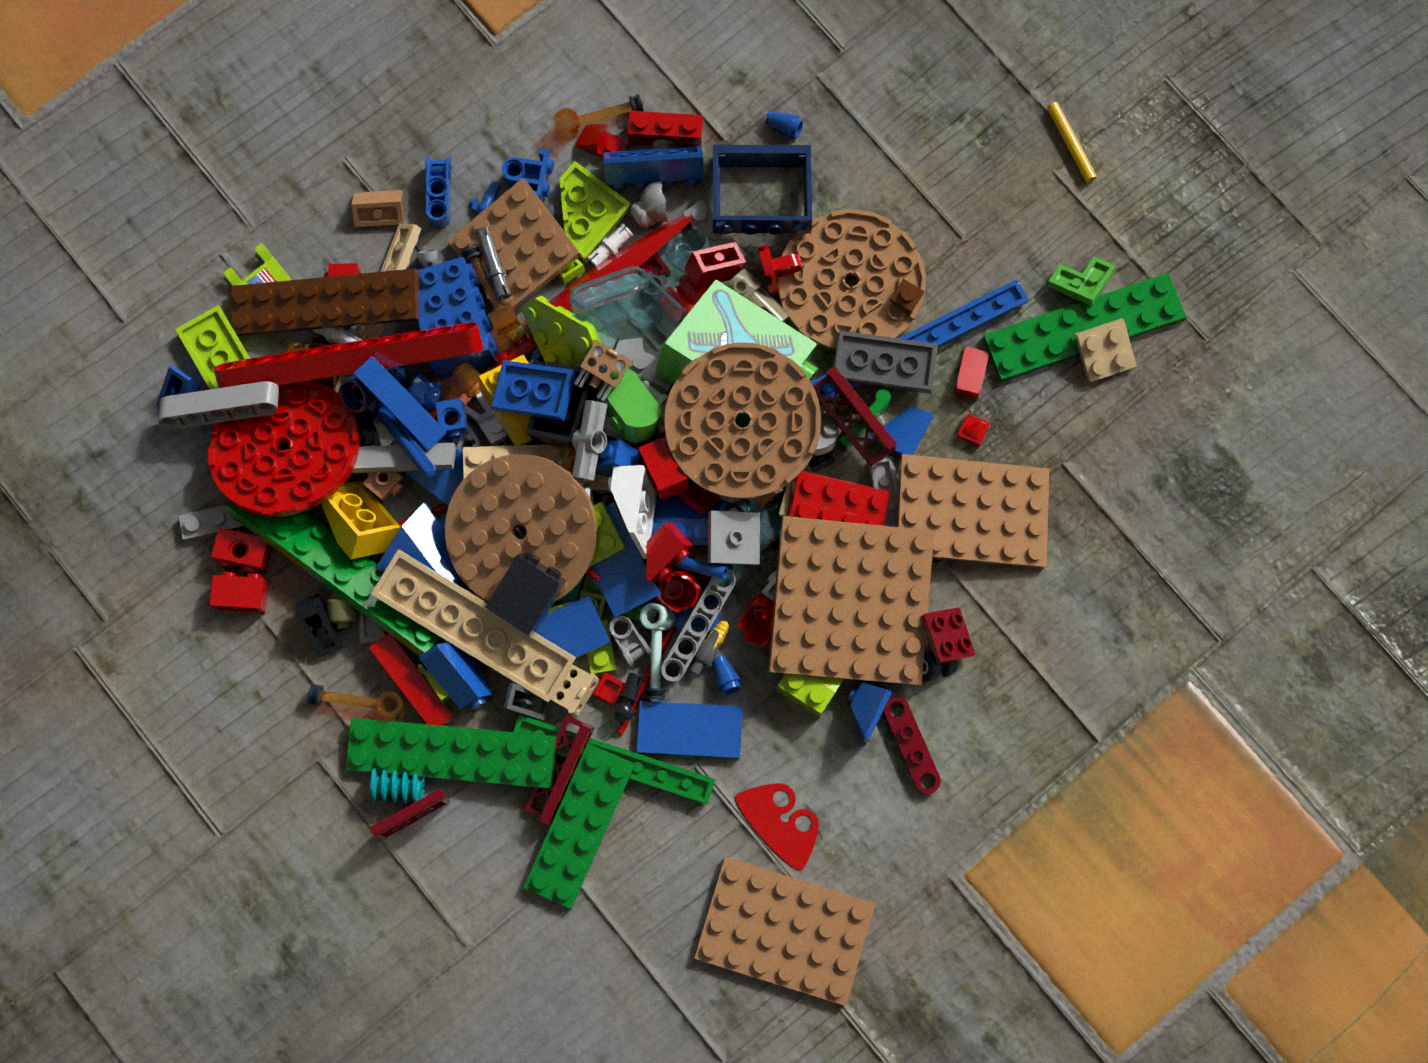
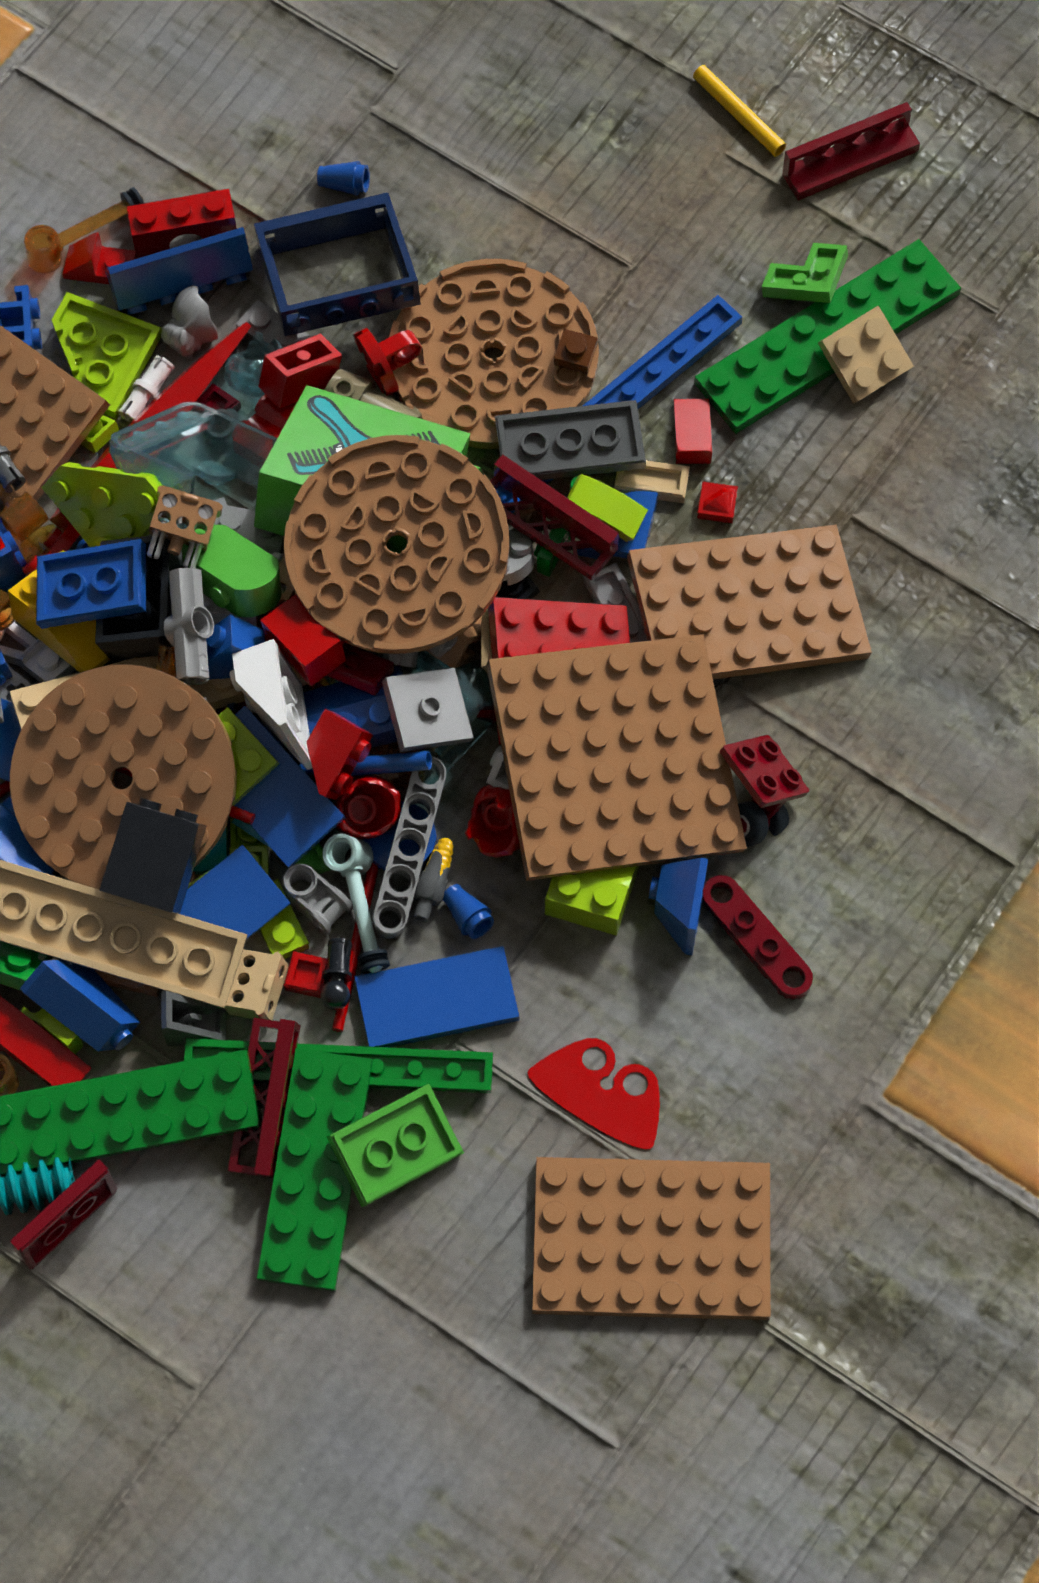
camera: 15 degrees left, 10 degrees down
none -> bright green tile [327,1084,464,1207]
none -> lime slope [567,474,648,542]
none -> tan tile [614,460,690,503]
none -> dark red fence [782,102,920,201]

